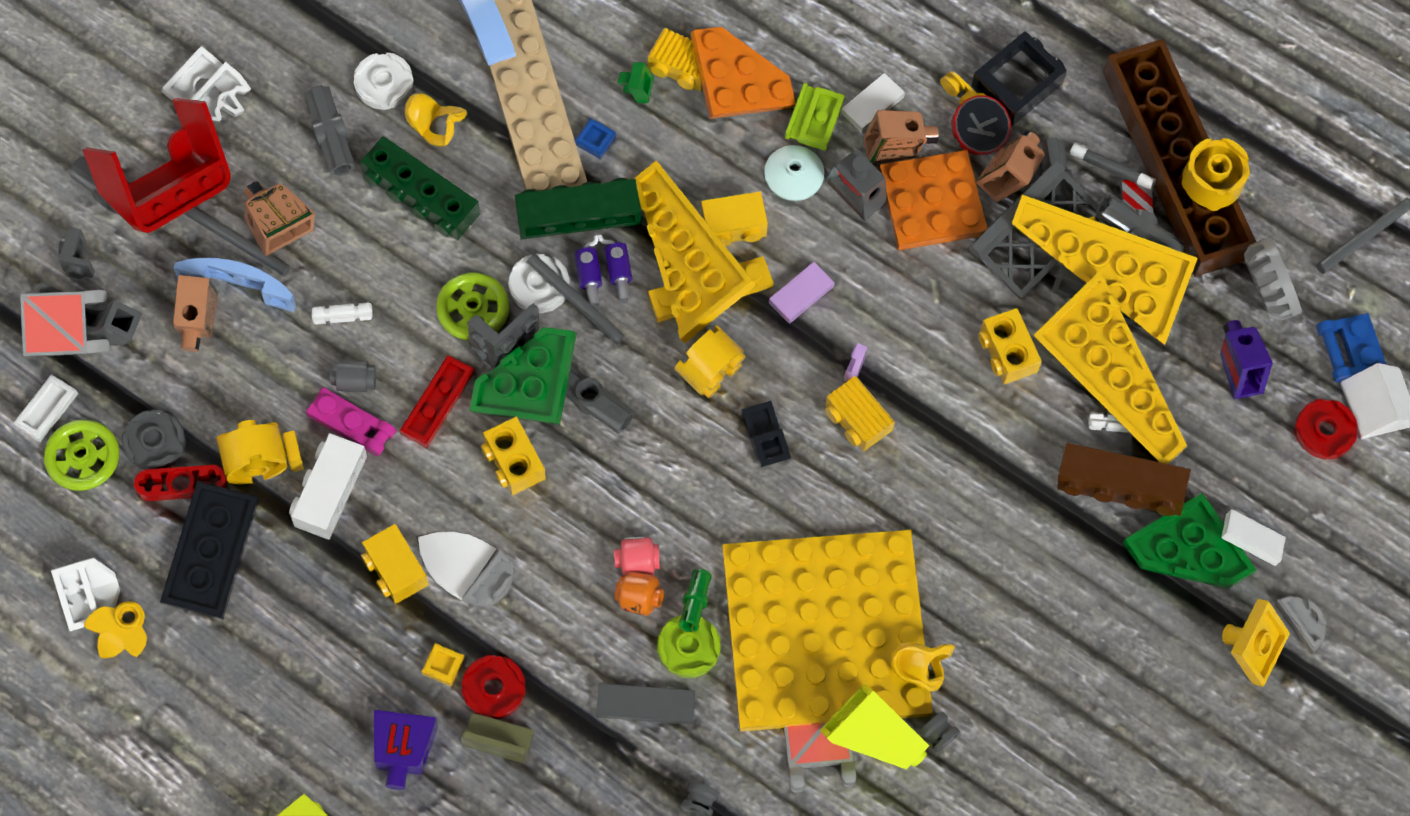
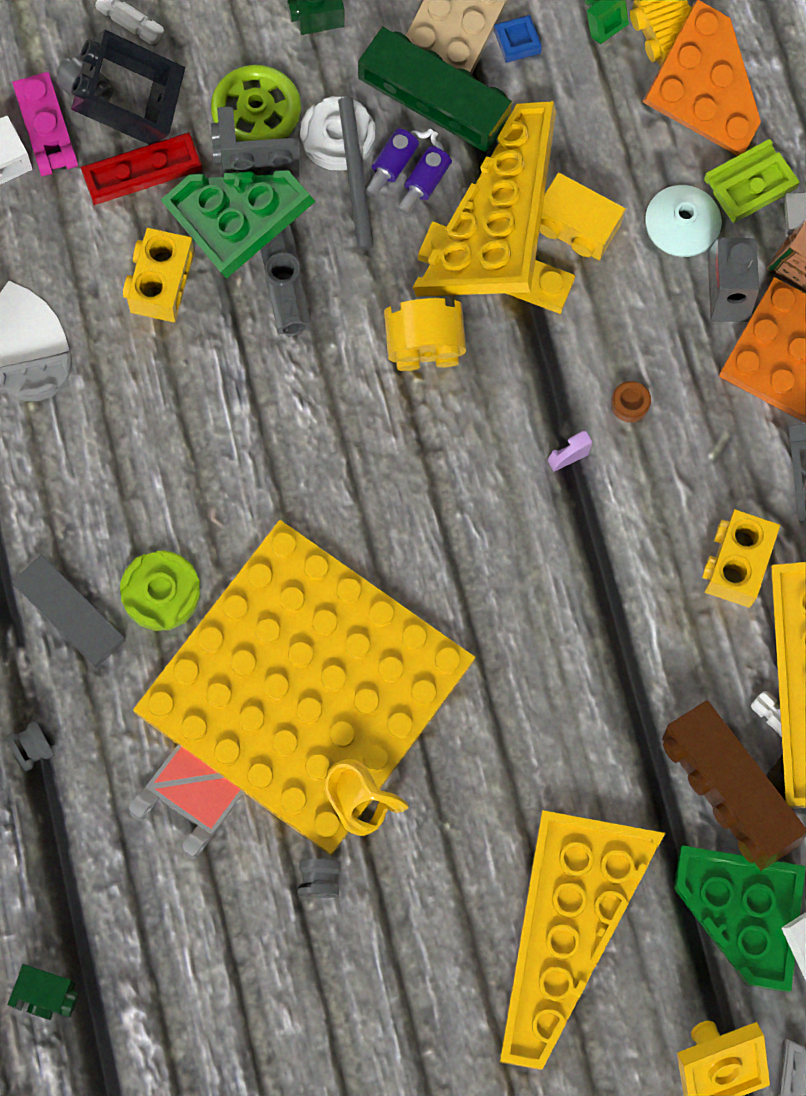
camera: 40 degrees right, 5 degrees up
coral head [614,537,660,577] -> none
orange head [615,571,664,616] -> none
green pin [678,569,712,632] -> none
black slope [741,401,791,468] -> none
lavender tile [769,262,835,324] -> none
neon yellow slope [819,684,929,769] -> none
yellow brick [825,376,895,451] -> none
none -> black window [71,29,185,145]
none -> yellow wing [499,810,665,1070]
none -> dark orange tile [611,381,651,423]

